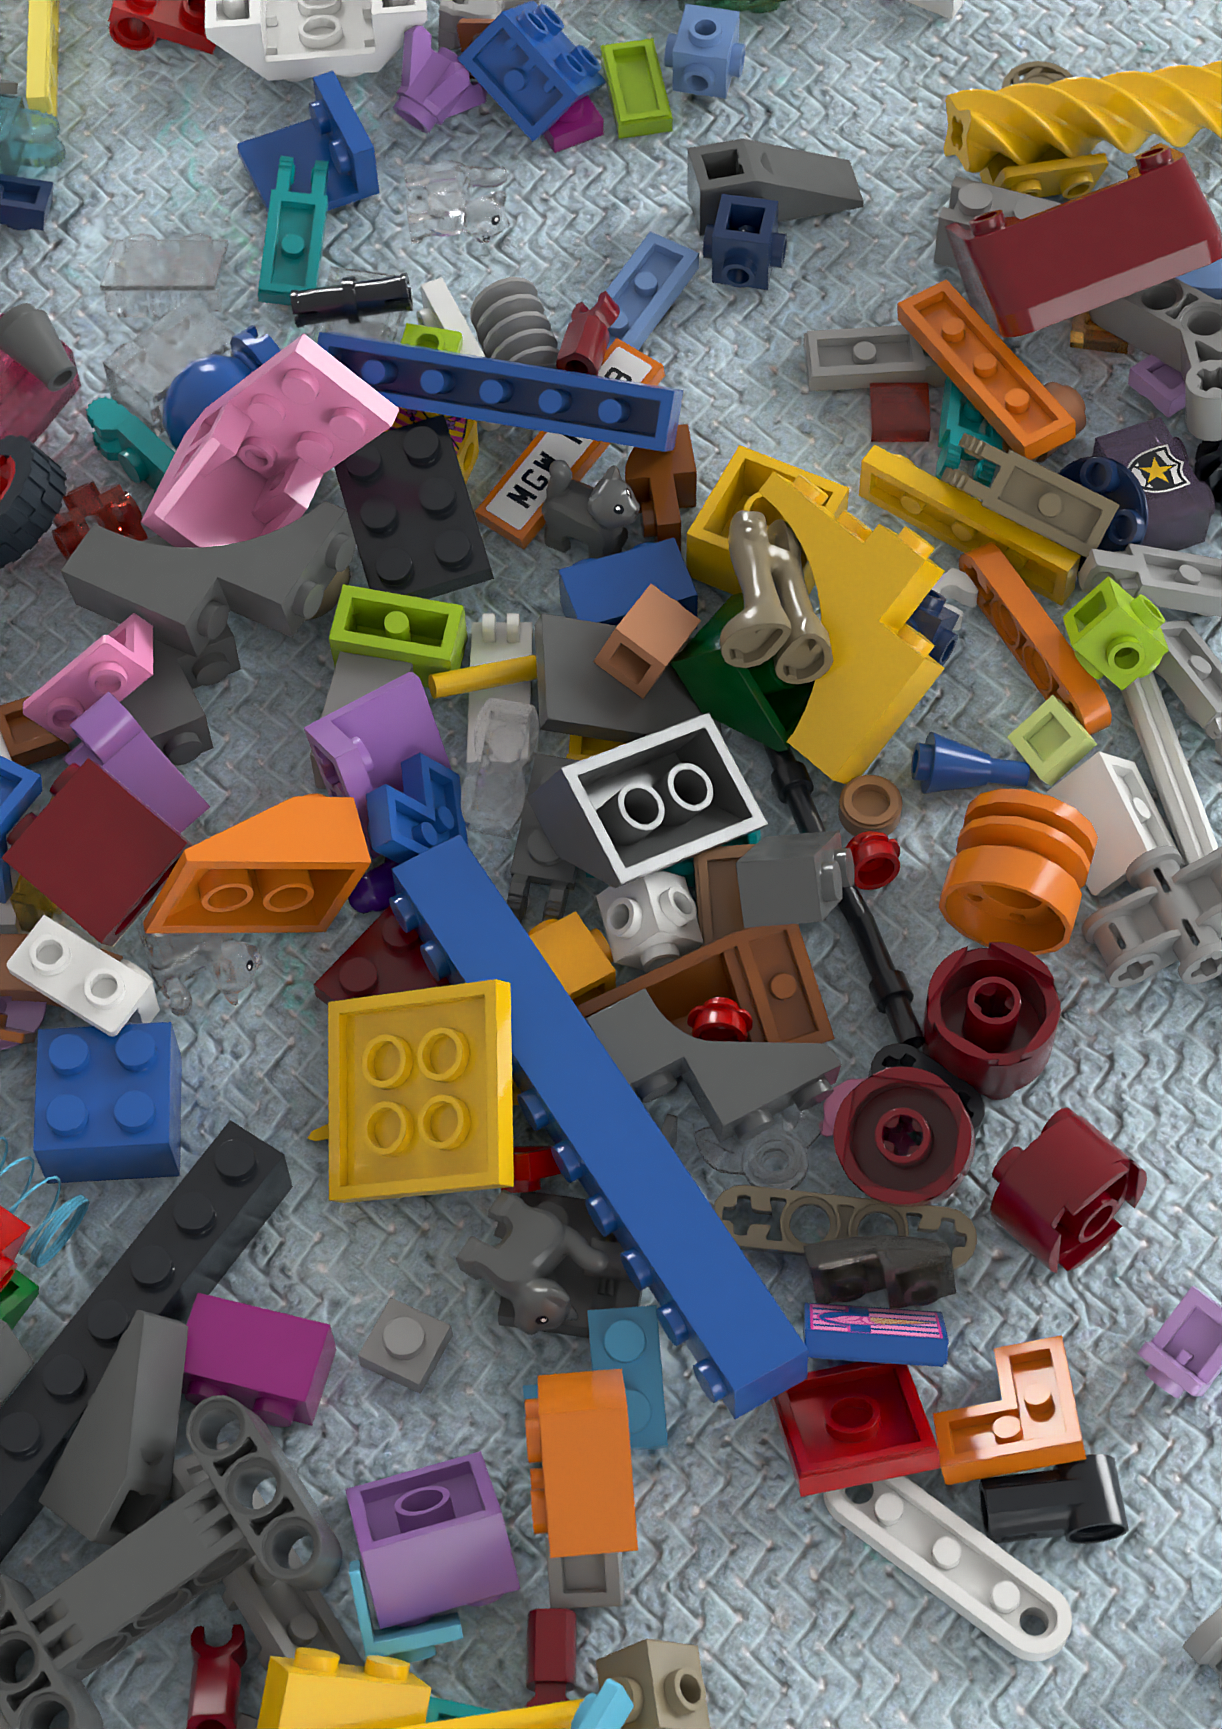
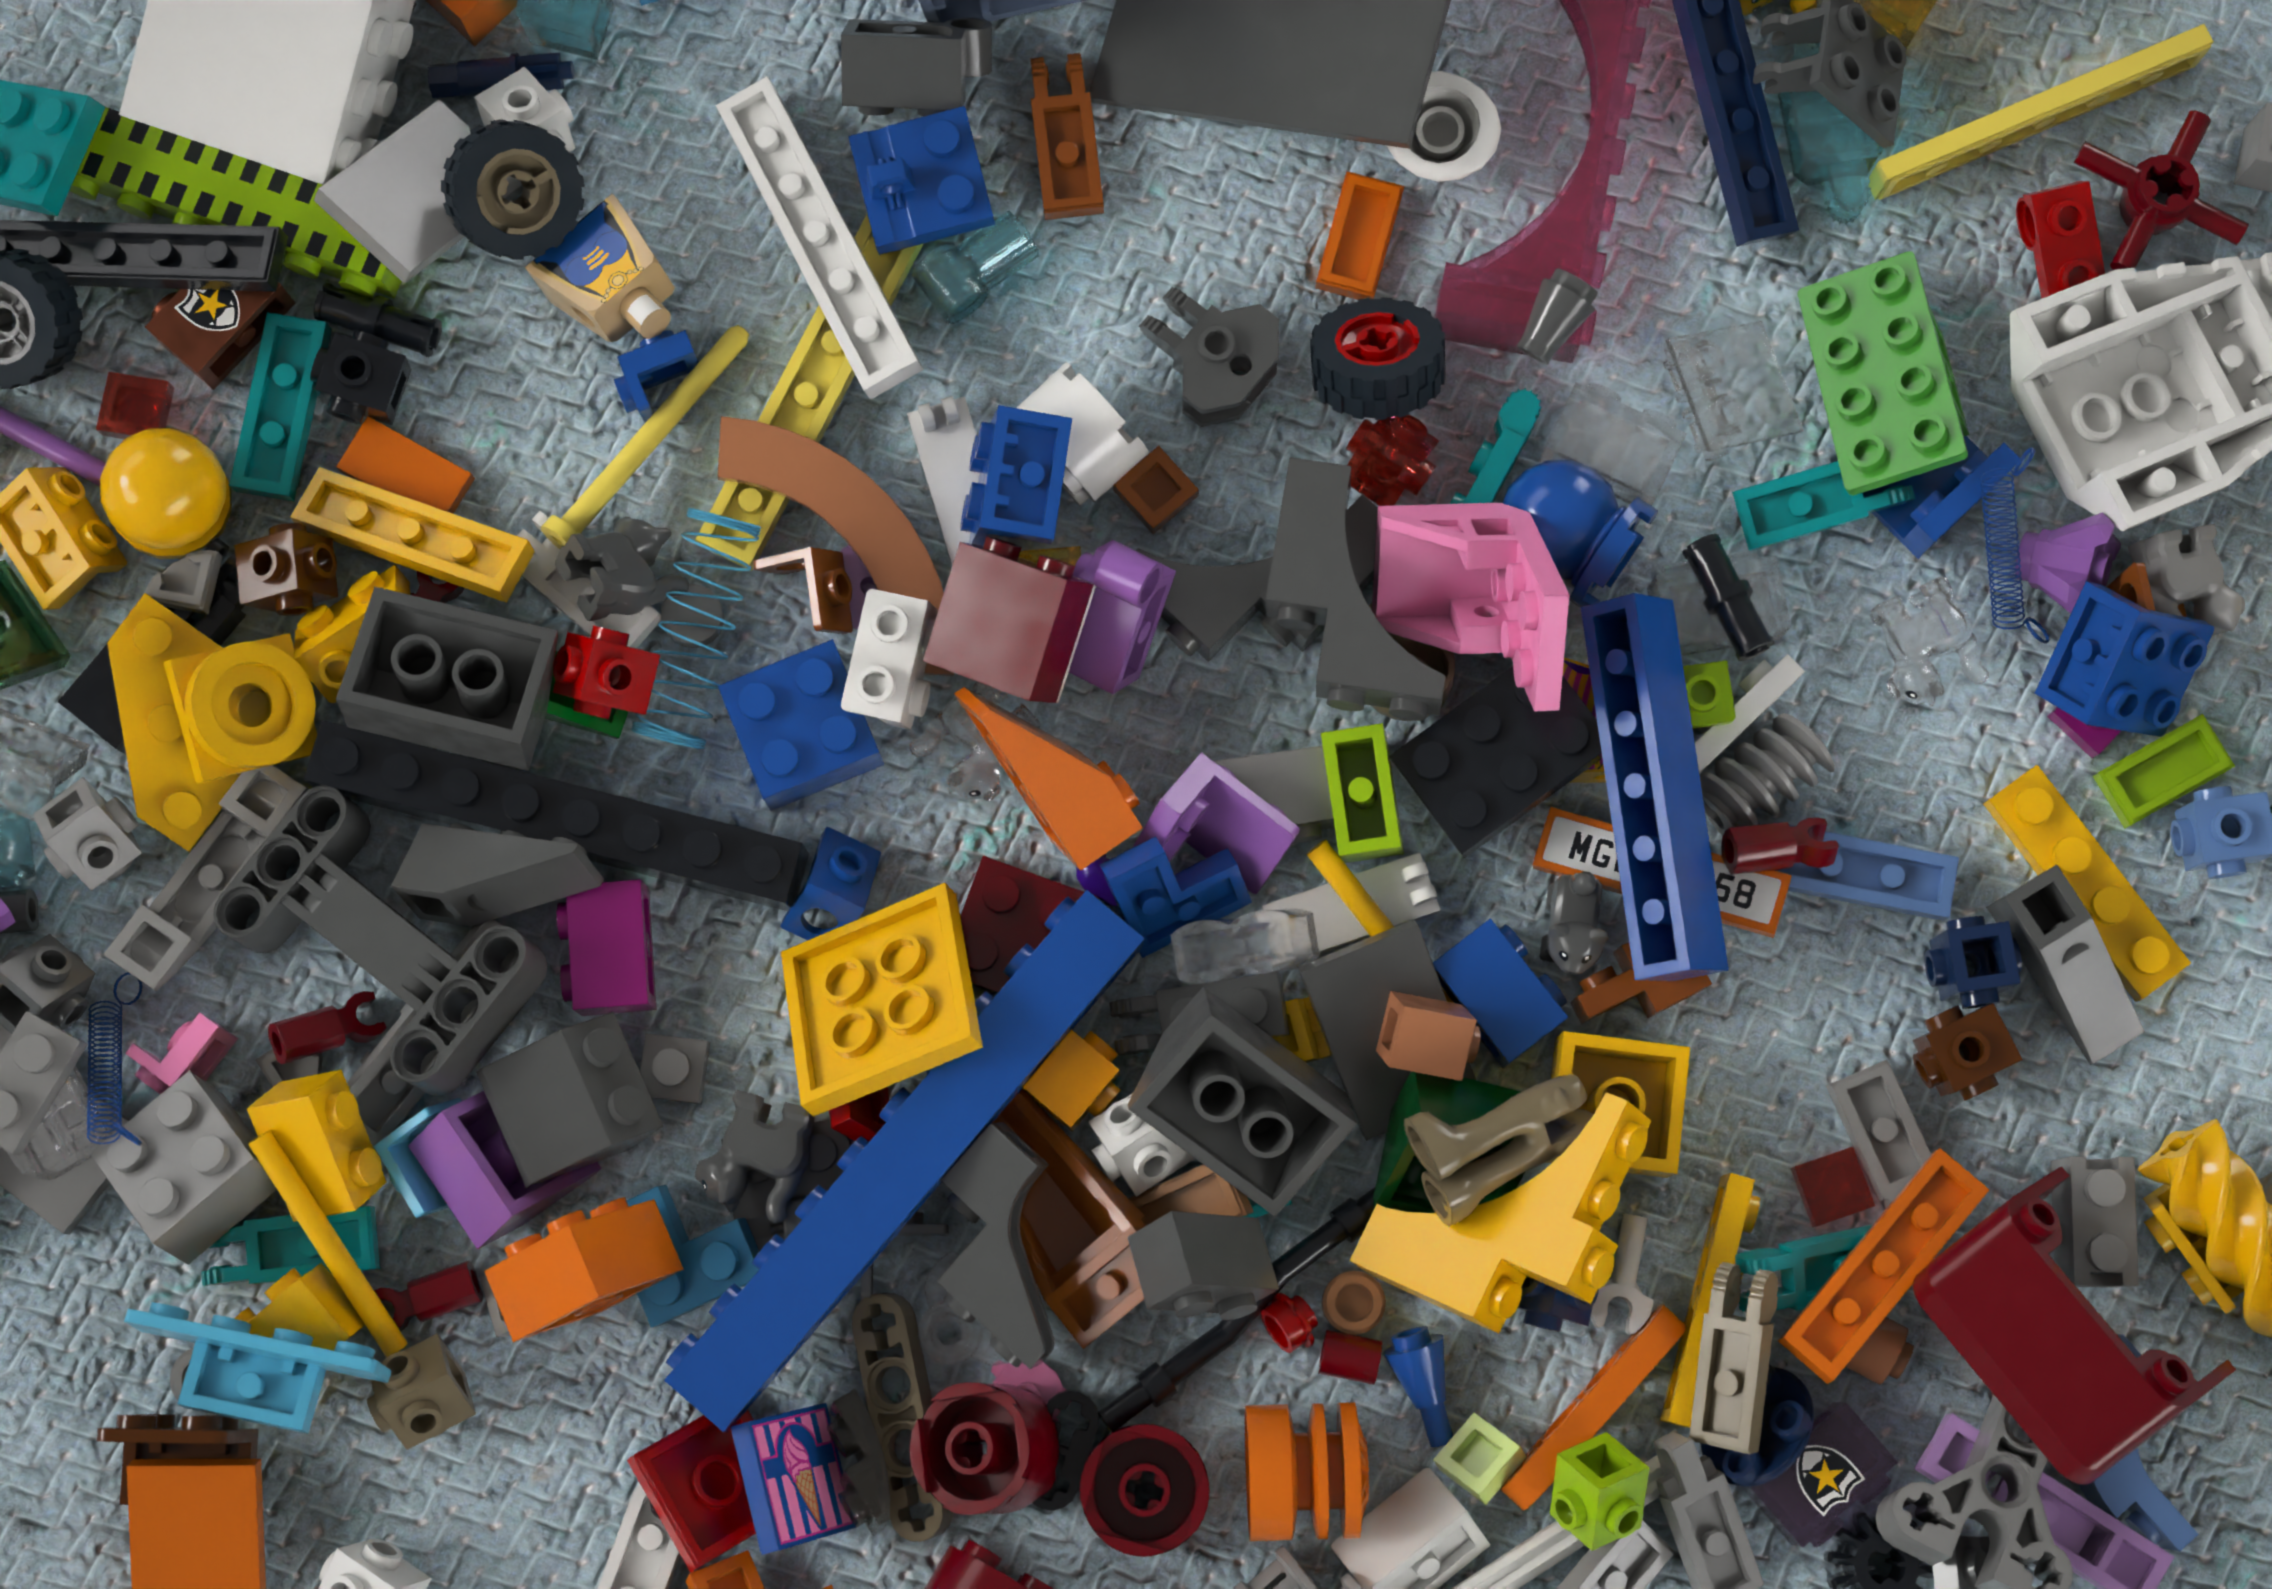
camera: 70 degrees right, 20 degrees up
bright pink bracket [23,613,154,744] -> none
red plate [687,997,753,1042] -> none
none -> dark grey slope [476,1012,664,1188]
none -> blue bracket [780,827,881,940]
none -> dark red hinge [1318,1330,1383,1385]
none -> bright green bracket [1797,251,1969,496]
none -> reddish brown brick [1912,1003,2023,1101]
none -> blue piece [1980,447,2050,644]
none -> yellow plate [1983,765,2191,1002]

